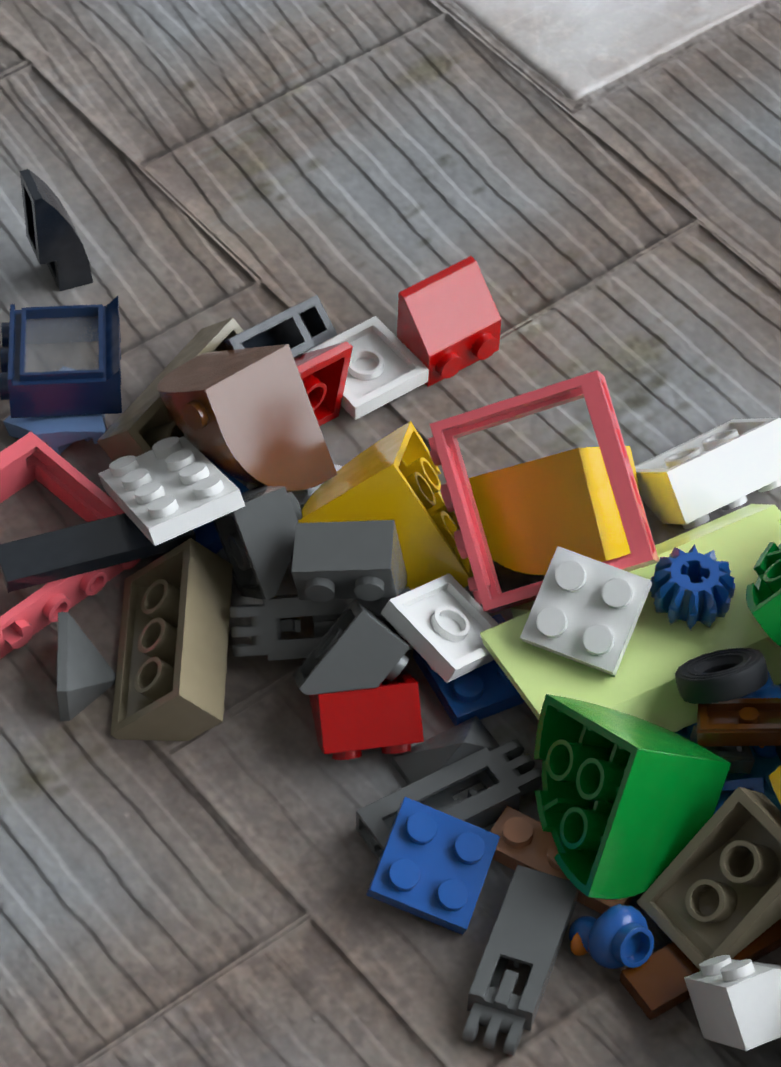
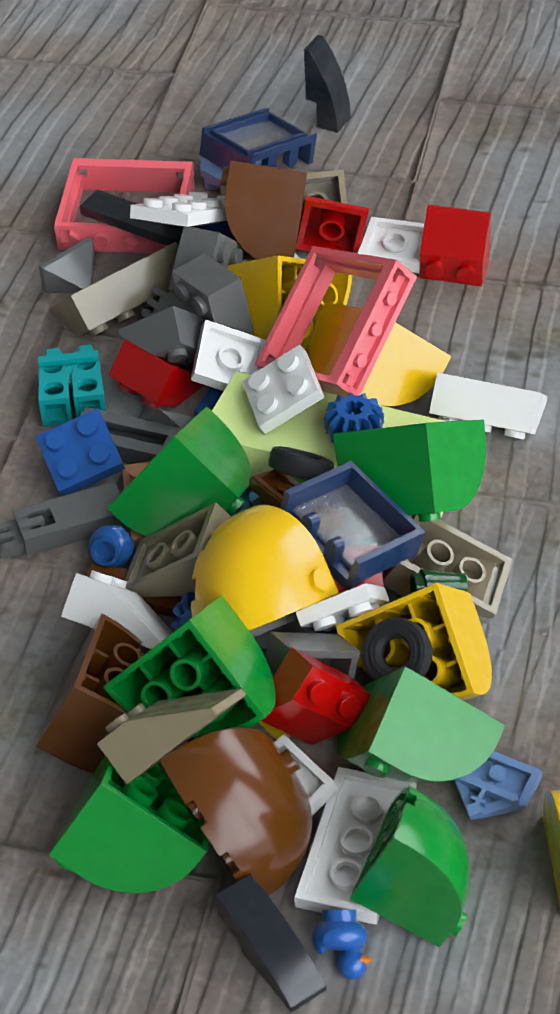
camera: 55 degrees right, 5 degrees down
black slope [224,295,338,357] -> none
none -> teal hips [38,345,106,427]

